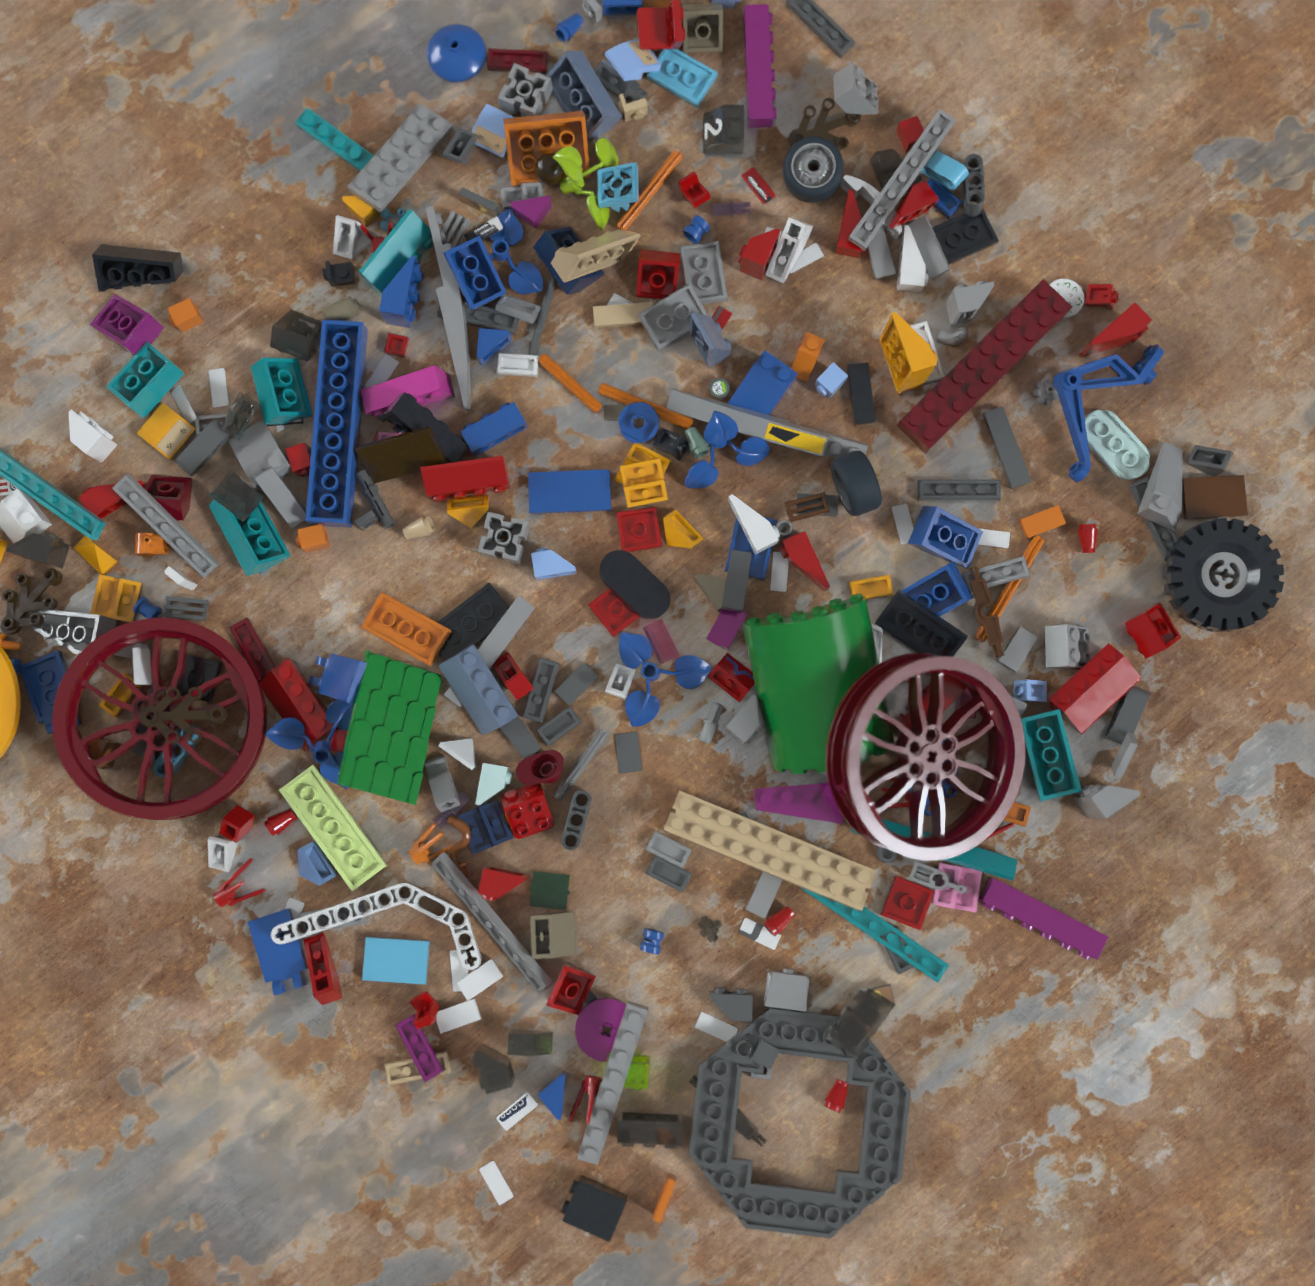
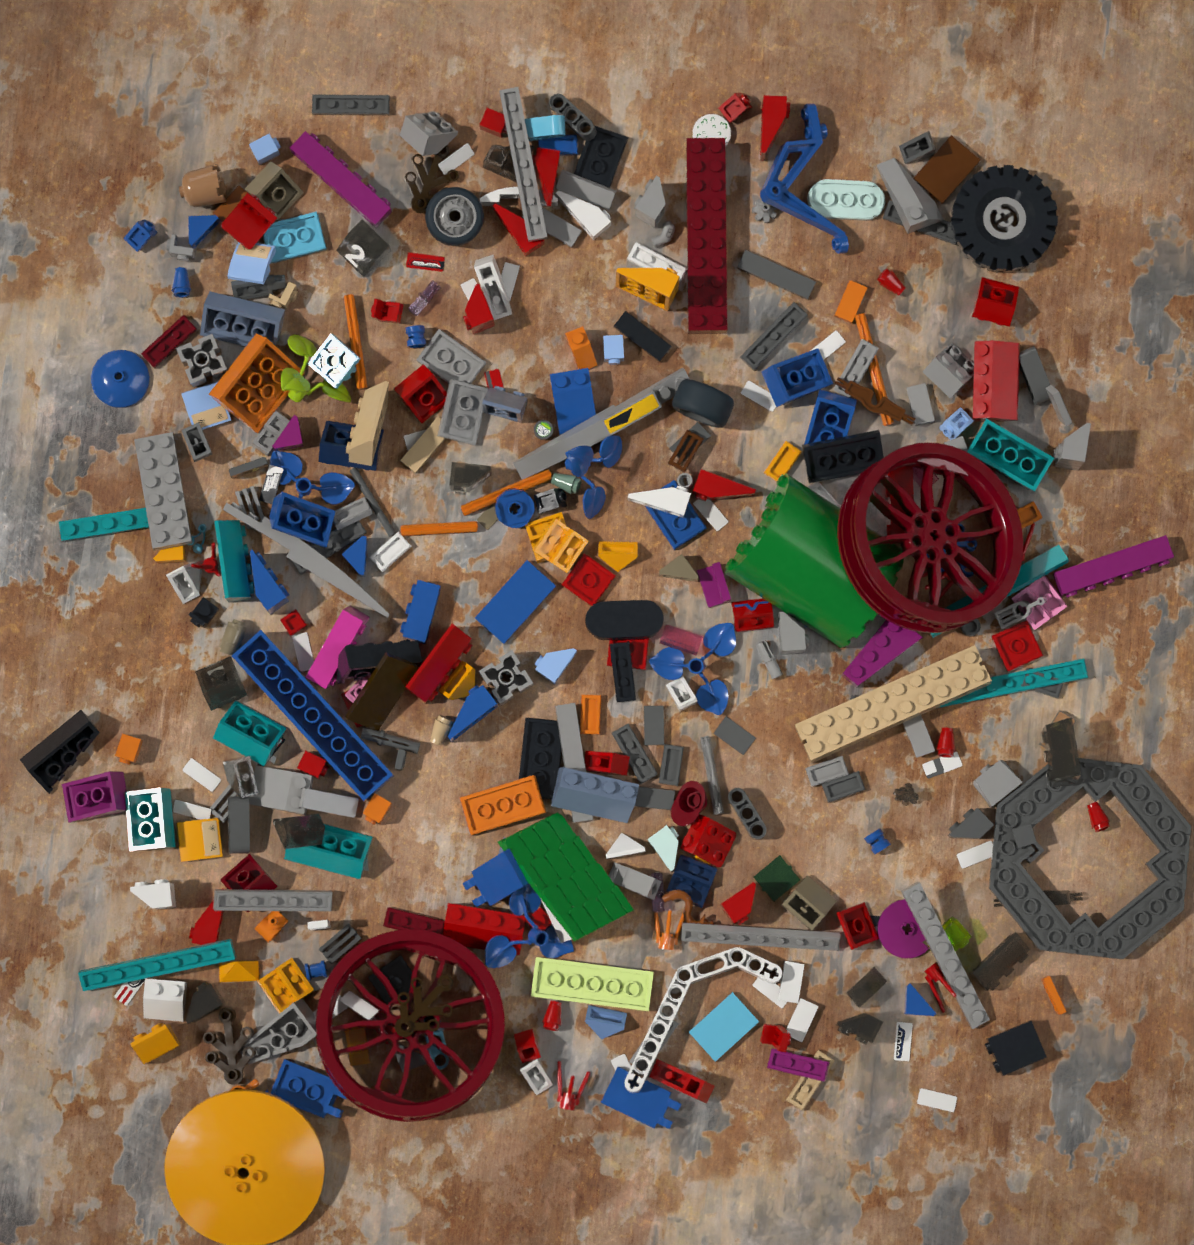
camera: 45 degrees left, 0 degrees up
dark brown hair [535,153,565,185] -> none
dark grey tile [722,550,752,613] -> none
none -> white sticker [438,143,474,175]
none -> blue slope [448,685,498,742]
none -> clear smoke slope [449,462,492,495]
none -> orange tile [580,694,601,735]
none -> black tile [610,641,636,702]

